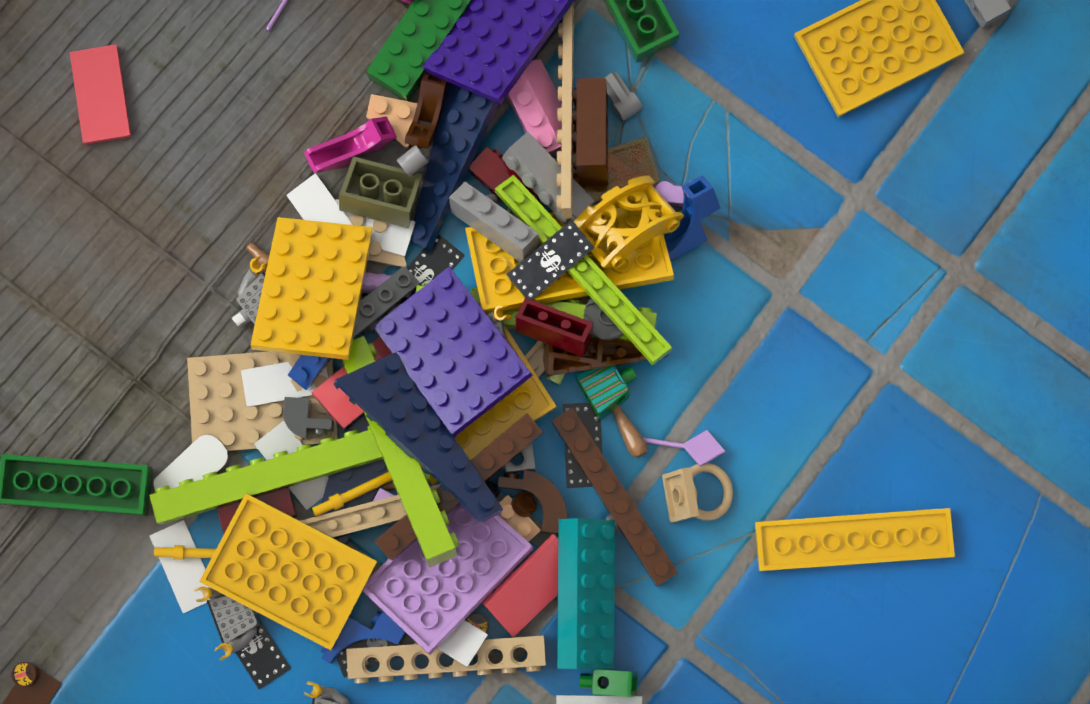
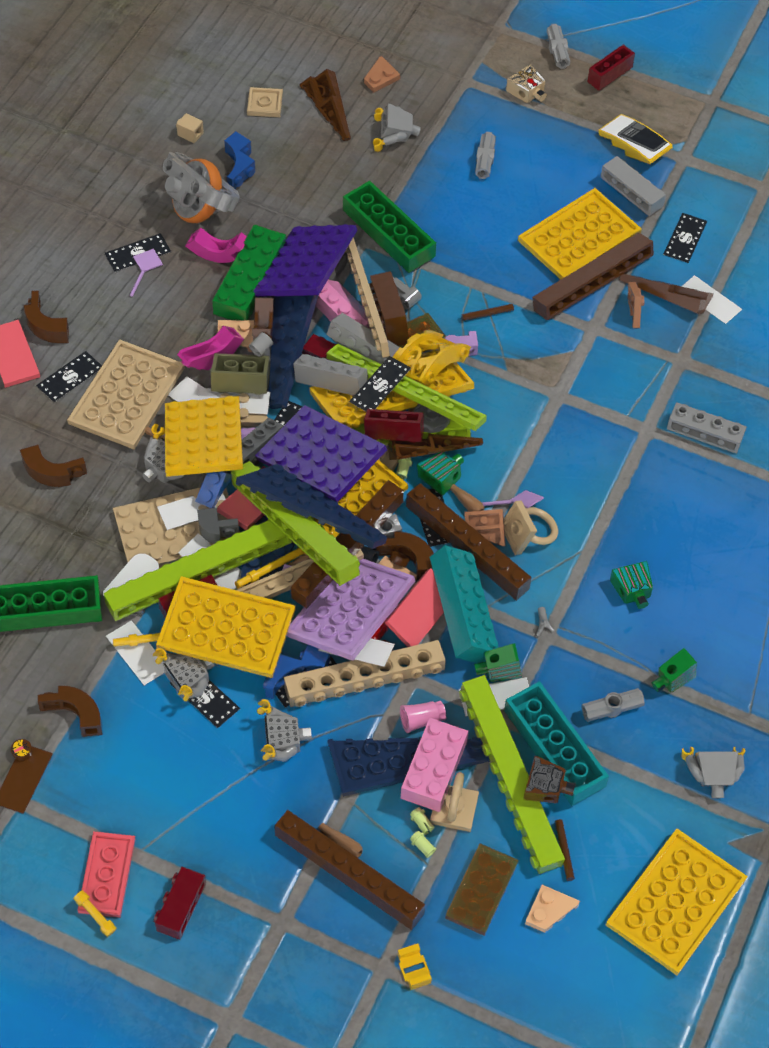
camera: 15 degrees left, 25 degrees down
blue arch [664,175,721,261] -> none
yellow plate [755,508,955,571] -> none
none -> reddish brown arch [20,445,87,487]
none -> reddish brown arch [24,291,69,343]
none -> black sticker [36,351,102,402]
none -> reddish brown arch [38,686,103,737]
none -> tan plate [67,339,185,449]
none -> reddish brown bar [461,304,514,321]
none -> nougat wing [464,509,506,547]
none -> reddish brown brick [532,233,654,320]
none -> light grey bar [536,607,554,637]
none -> green torso [610,561,653,609]
none -> reddish brown wedge [619,273,714,314]
none -> nougat wing [628,282,644,328]
none -> black sticker [663,213,707,263]
none -> light grey brick [667,402,747,454]
none -> white sticker [682,275,742,324]

